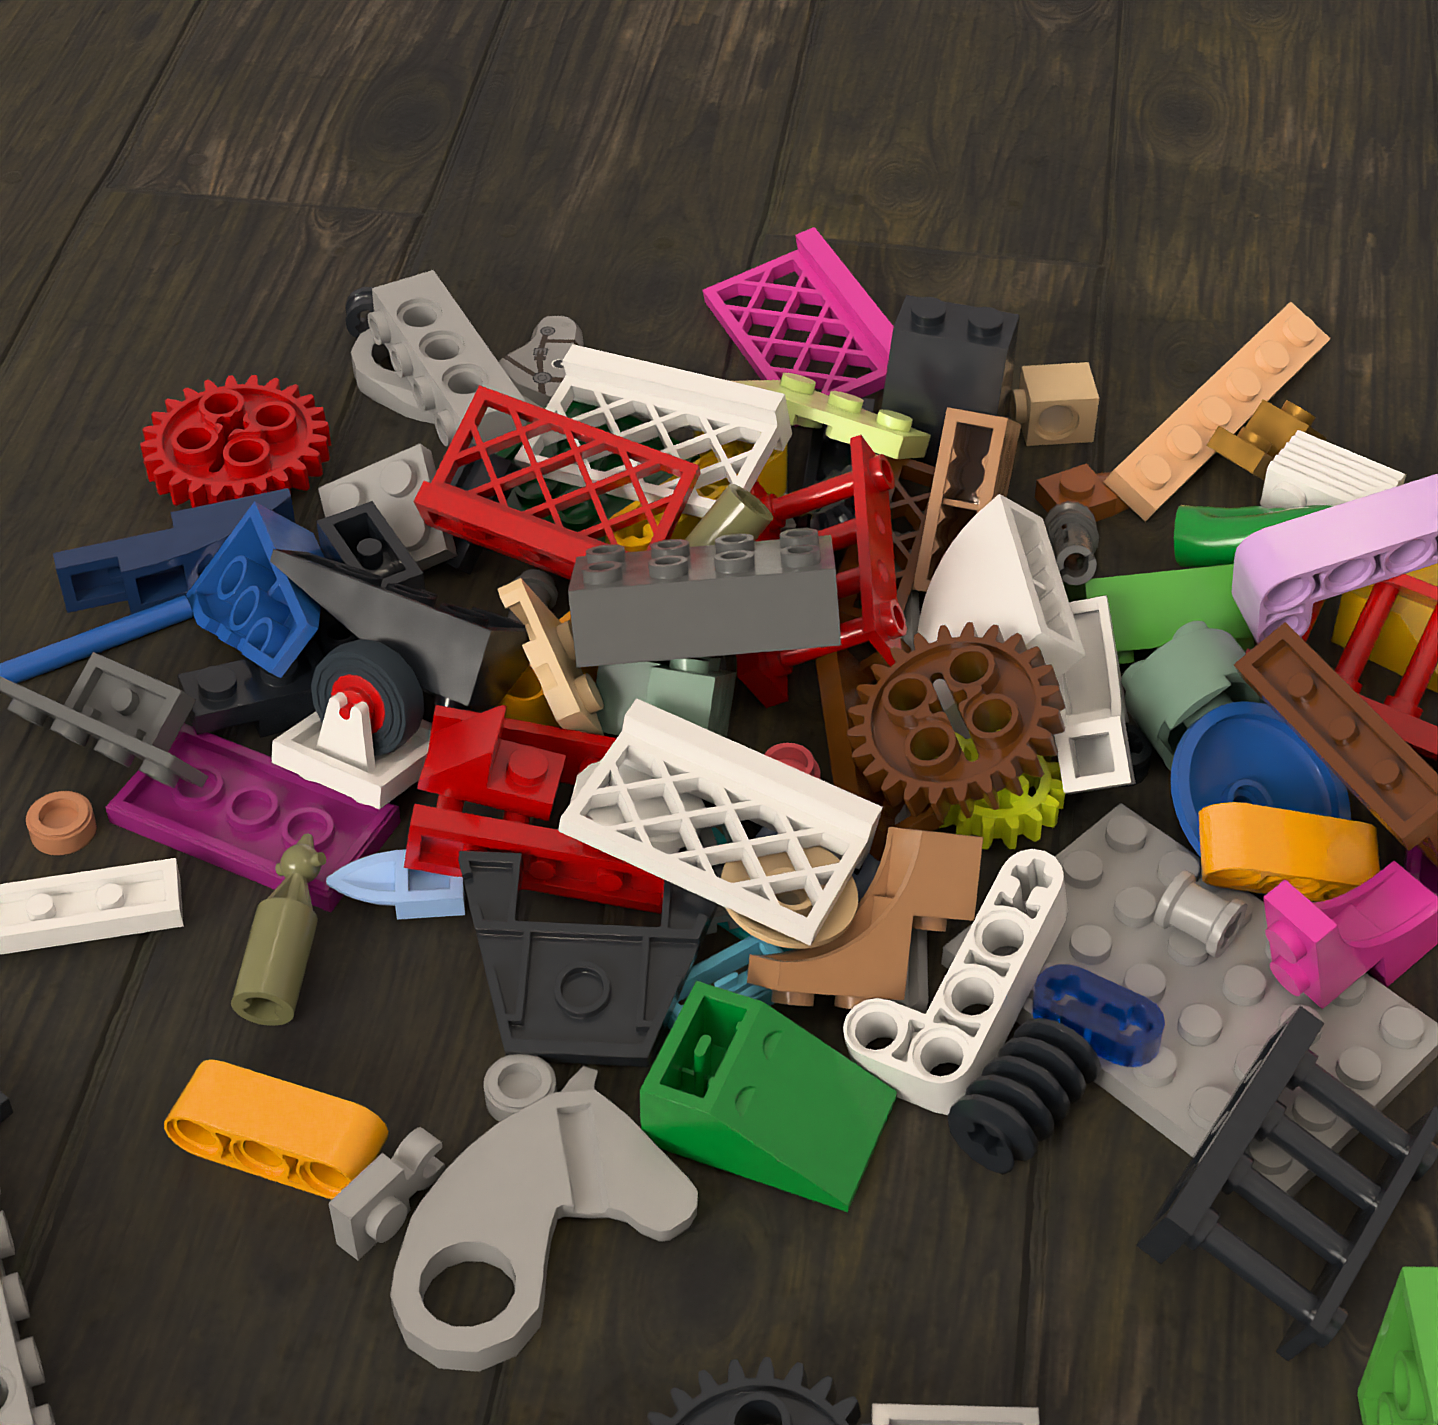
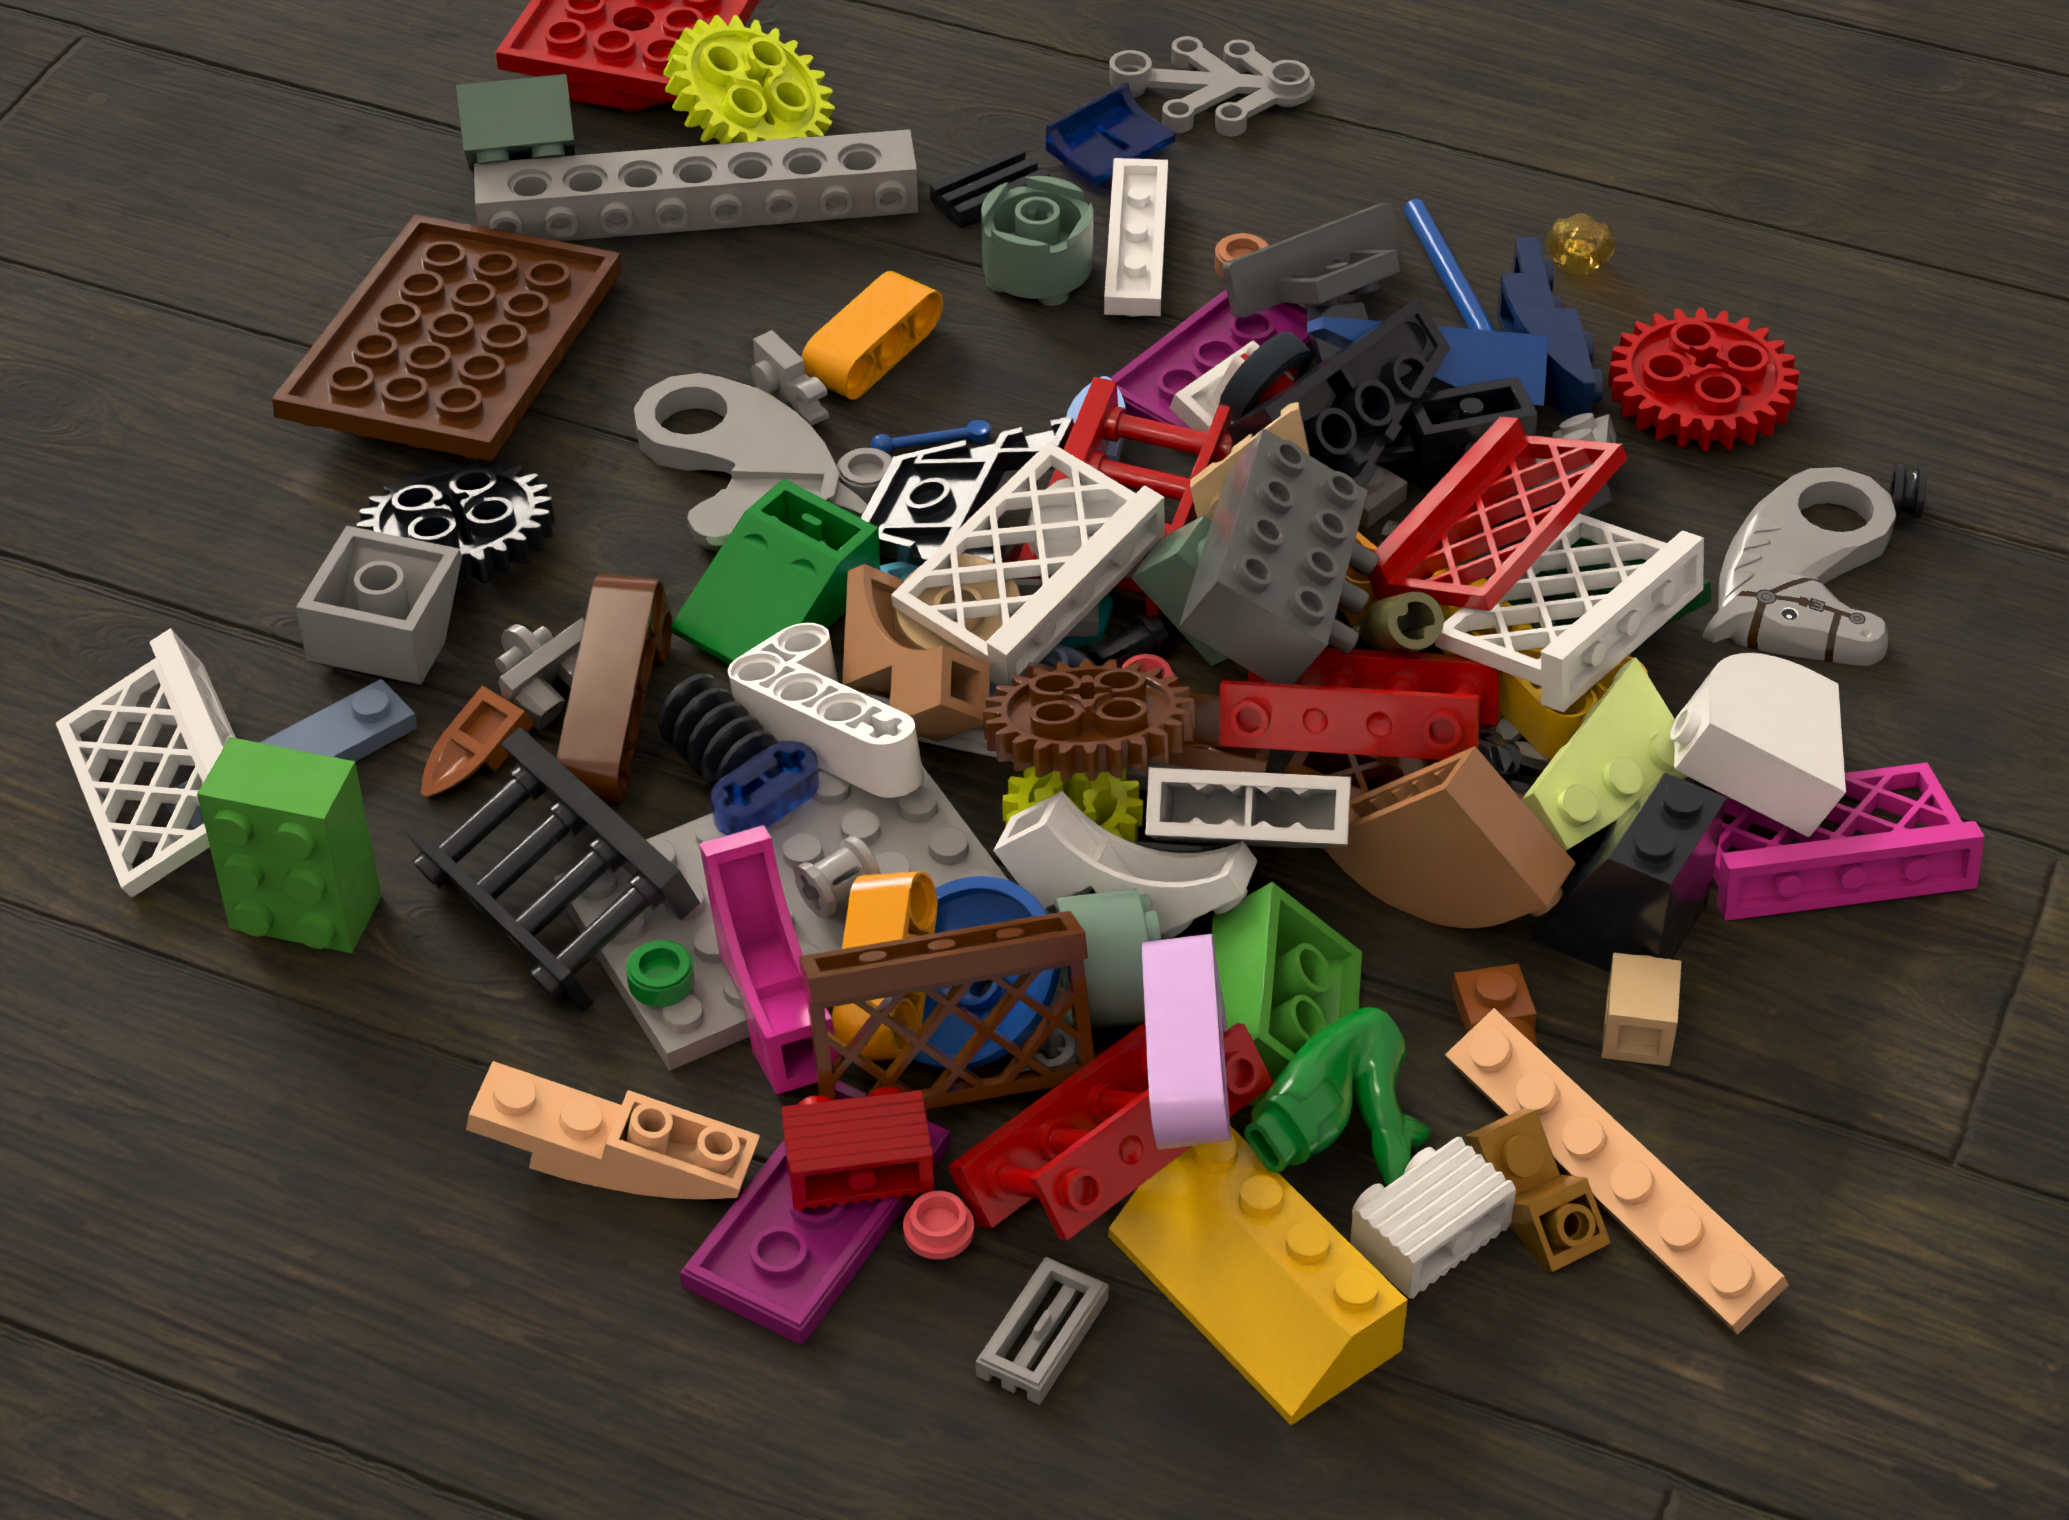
camera: 105 degrees right, 0 degrees up
olive wheel [231,834,326,1026] -> none
light grey brick [368,270,527,454] -> none
red slope [417,705,566,821] -> none
dark grey pin [1044,501,1099,585] -> none
none -> dark orange plate [421,685,535,798]
none -> light grey hips [495,618,585,731]
none -> reddish brown beam [556,573,672,804]
none -> green tile [626,940,695,1007]
none -> blue hinge [871,420,990,454]
none -> sand green brick [981,176,1094,306]
none -> clear yellow plate [1545,213,1616,274]
none -> white brick [1670,653,1846,837]

